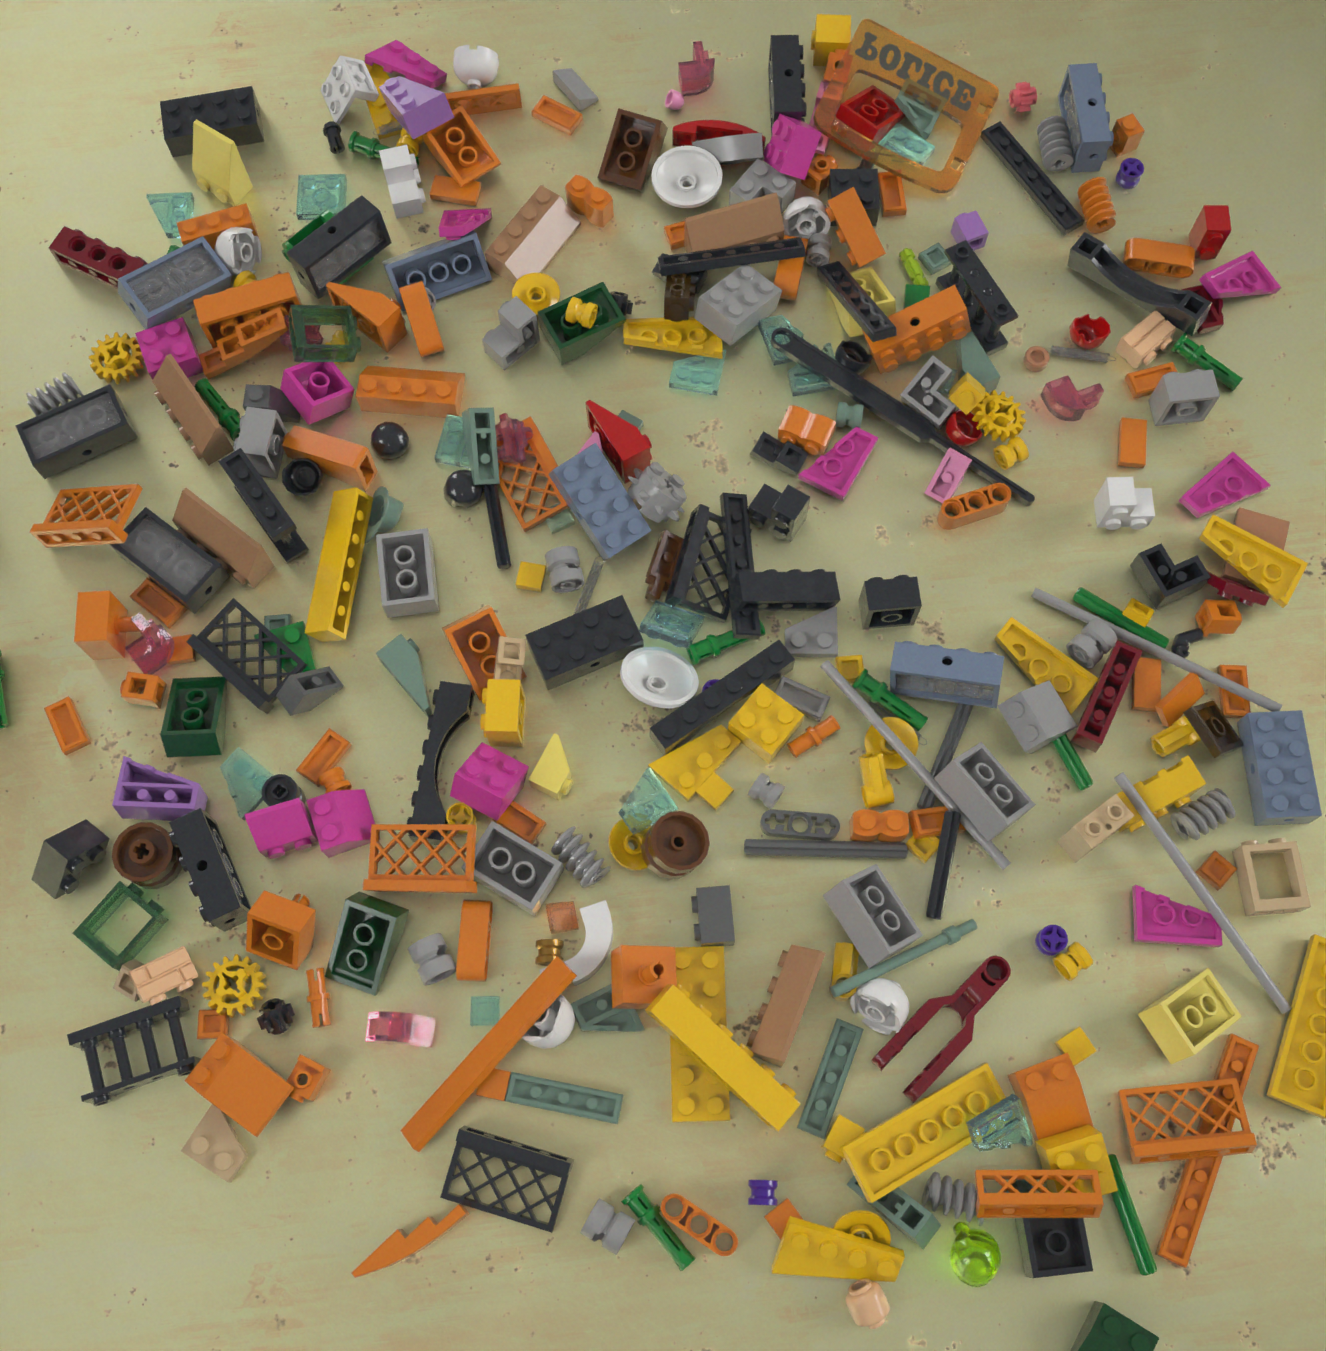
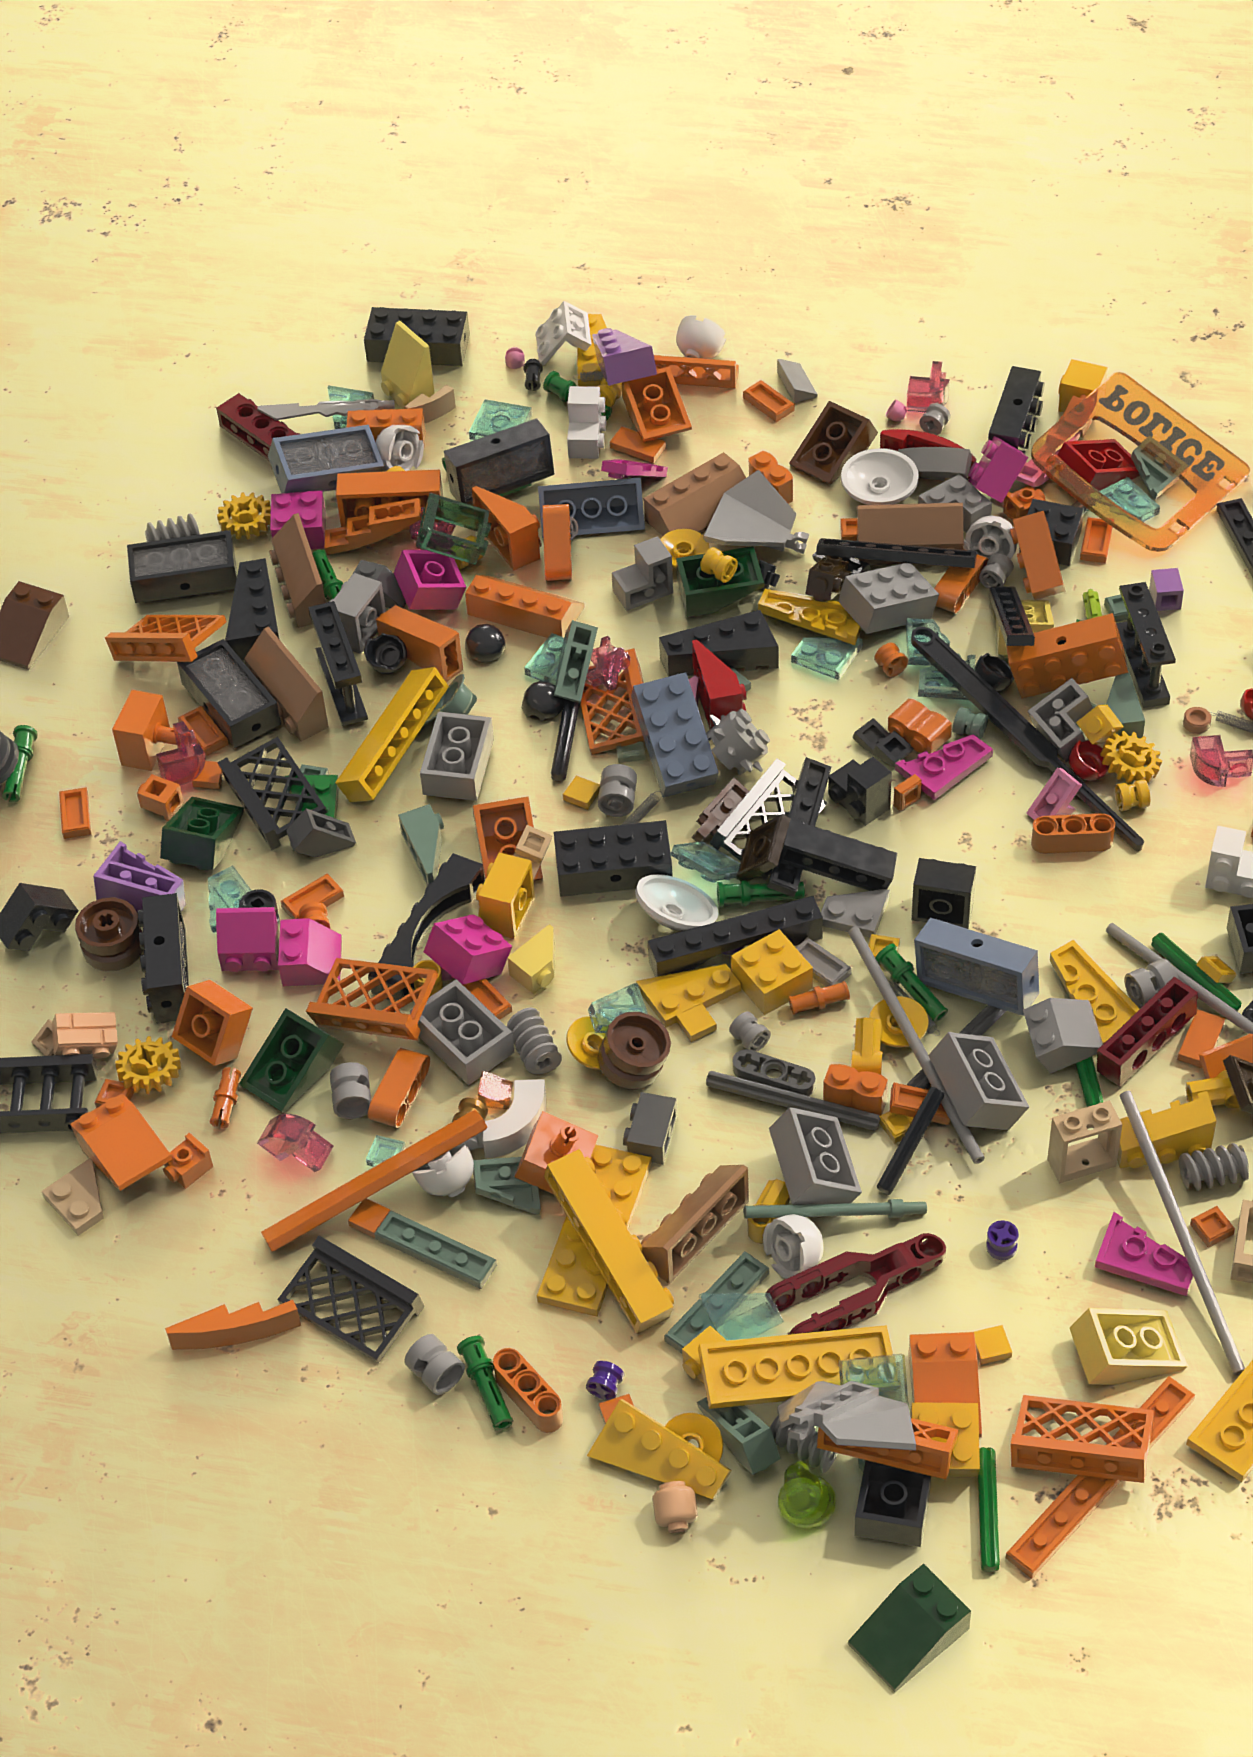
camera: 20 degrees right, 20 degrees down
clear green window [72,881,169,971] -> none
black gear [257,998,295,1035] -> none
dark pink wing [364,40,447,88] -> none
yellow wheel [1052,942,1093,981] -> none
none -> black wedge [225,558,280,661]
none -> light grey sword [257,399,395,421]
none -> tan slope [405,385,456,424]
none -> bright pink hinge [505,347,525,369]
none -> black wedge [659,610,779,677]
none -> clear light blue wing [699,1293,784,1341]
none -> light grey panel [703,470,809,554]
none -> dark brown tile [736,814,791,882]
none -> light grey panel [777,1381,916,1450]
none -> orange wheel [874,643,908,677]
none -> orange tile [893,774,922,811]
none -> light grey wheel [919,403,950,435]

